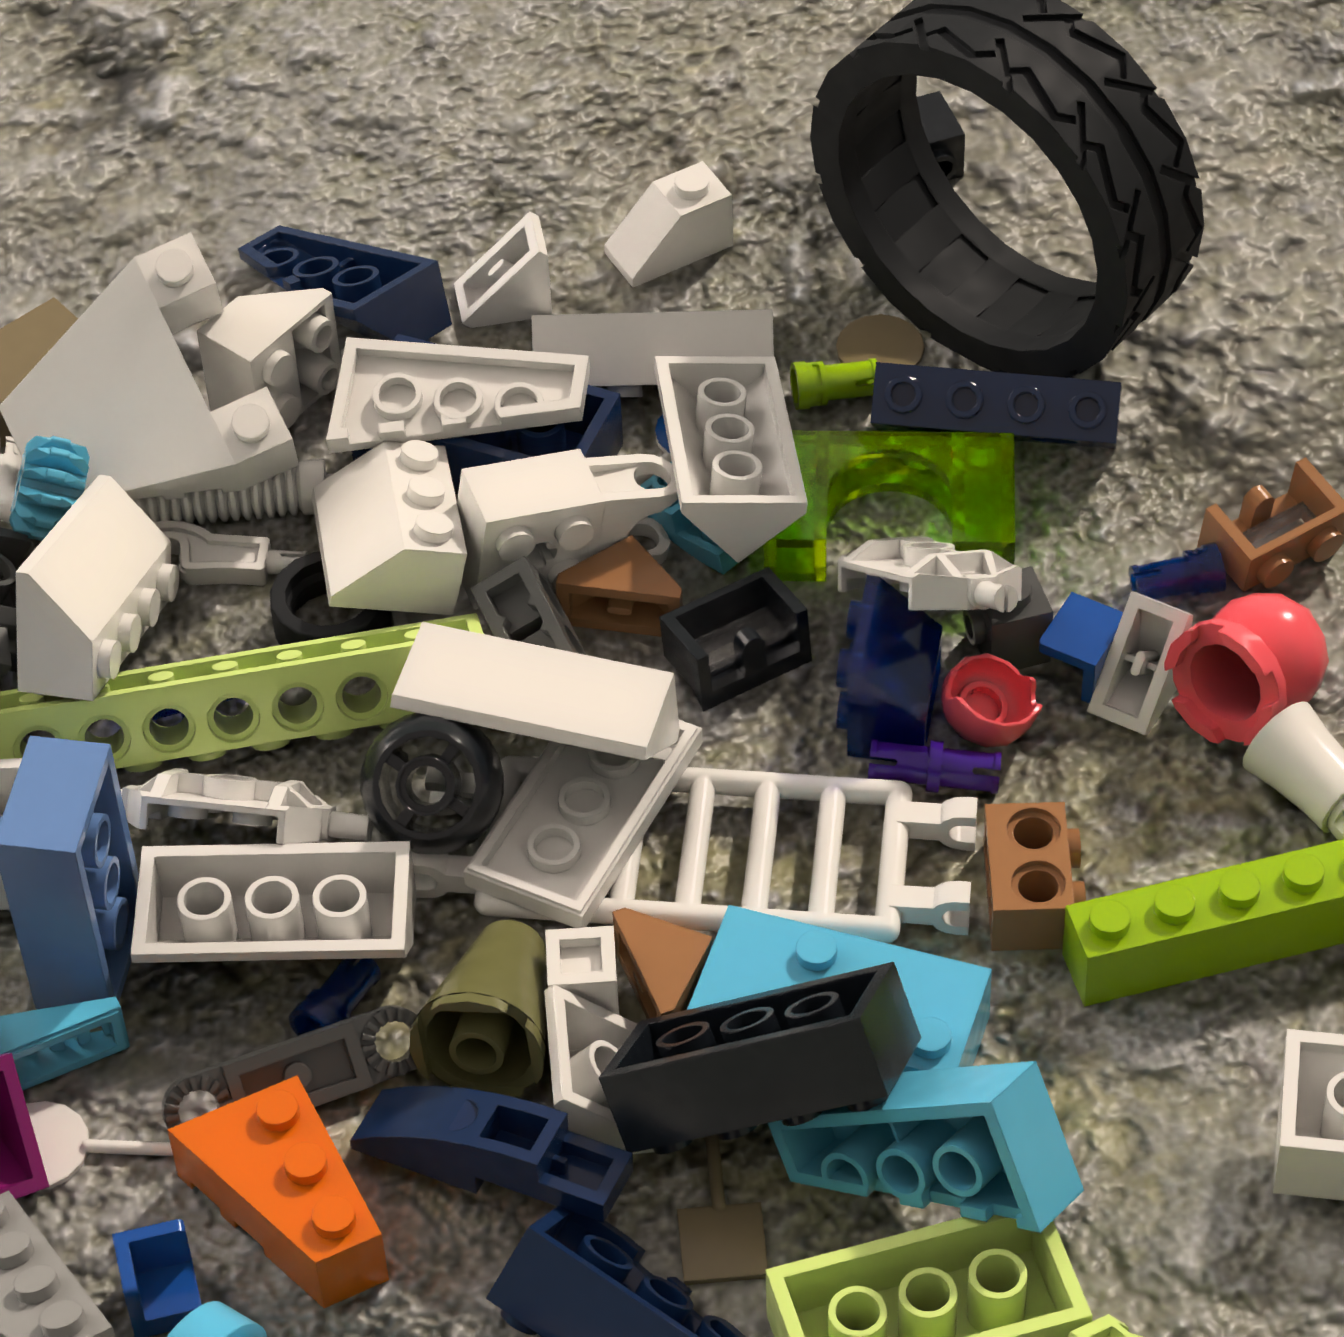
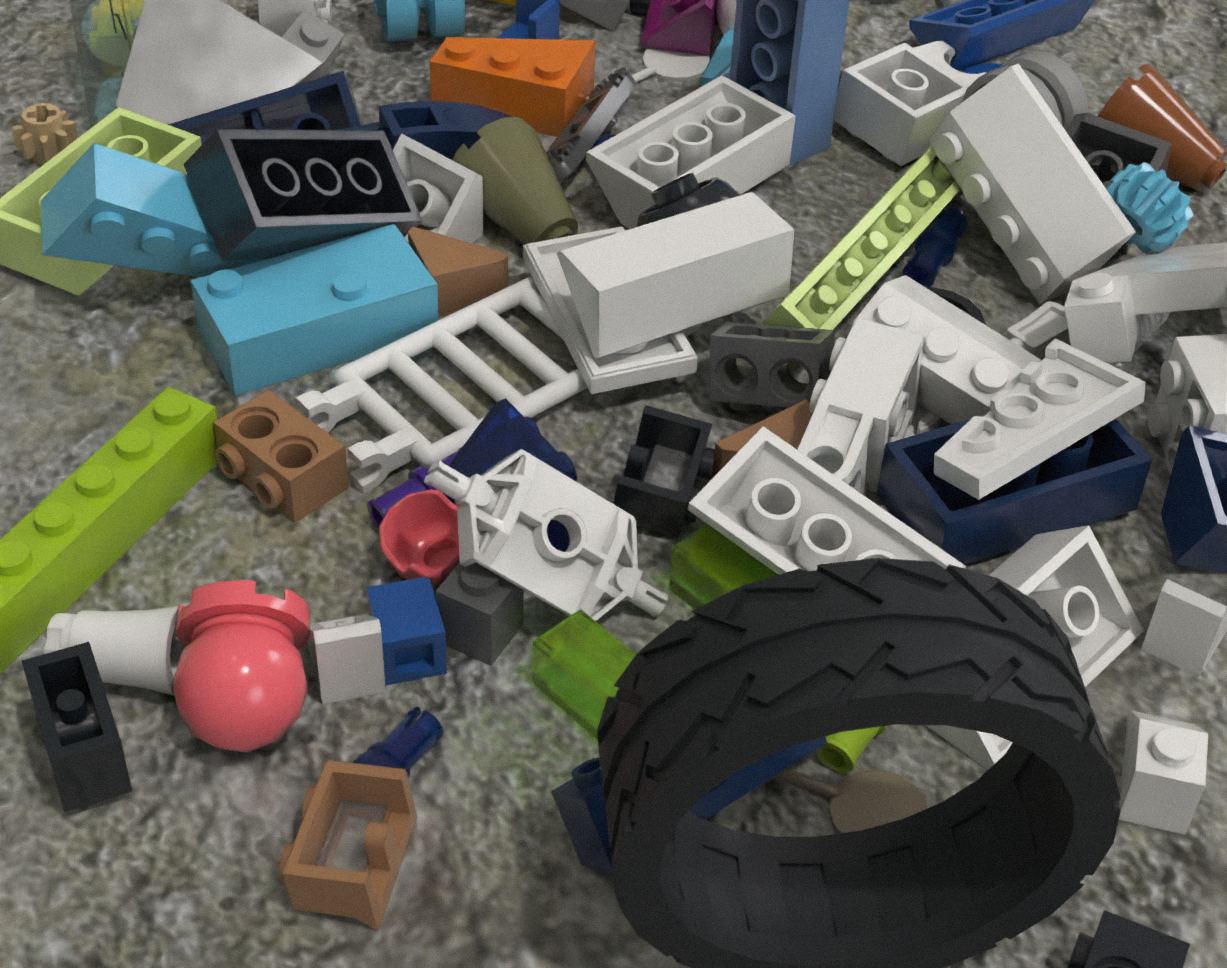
camera: 130 degrees right, 5 degrees down
white plate [120,768,373,844] -> none
white brick [545,925,619,1015] -> none

